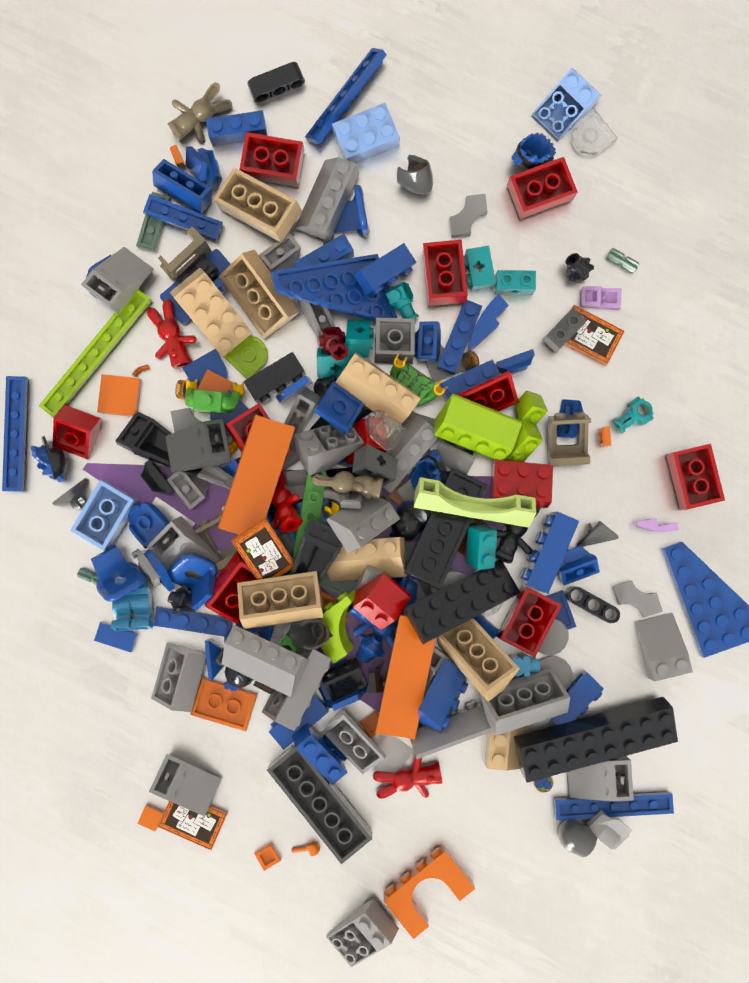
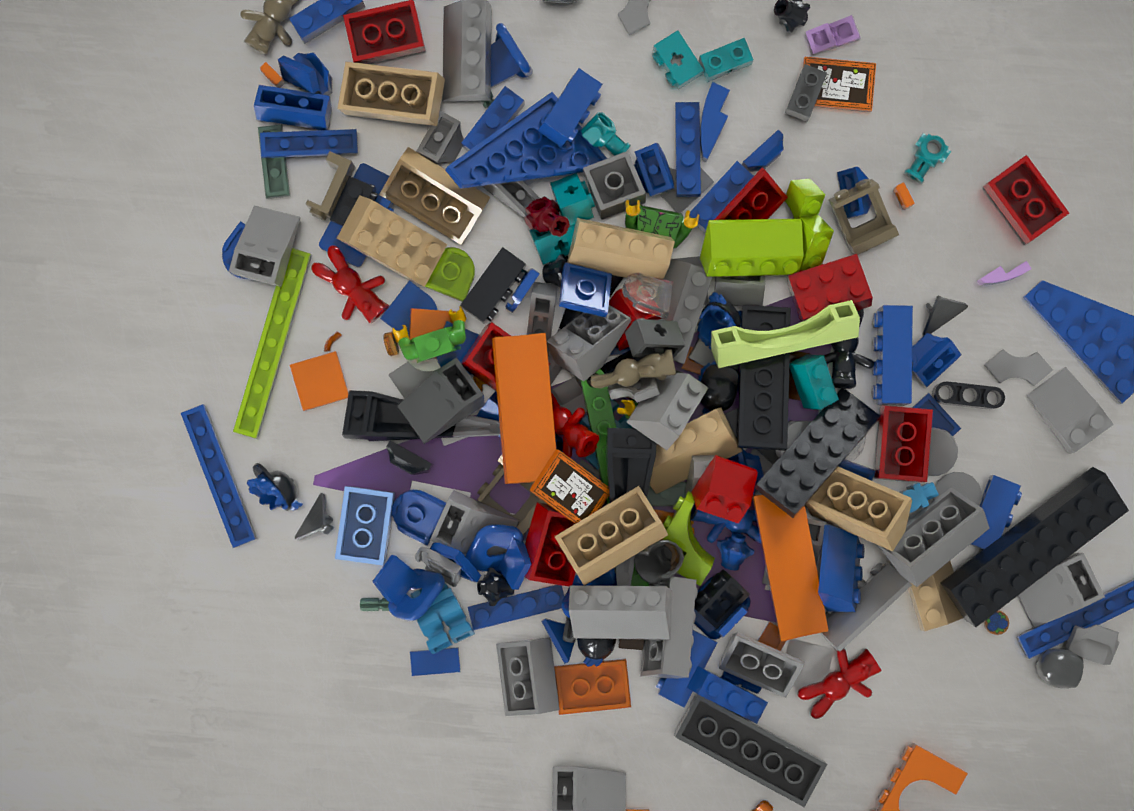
camera: 20 degrees left, 0 degrees up
red slope [52,405,101,460] -> none
light grey slope [167,472,210,510] -> none
black slope [368,659,385,693] -> none
red brick [422,239,468,306] -> none
clear orange tile [462,350,479,370] -> none

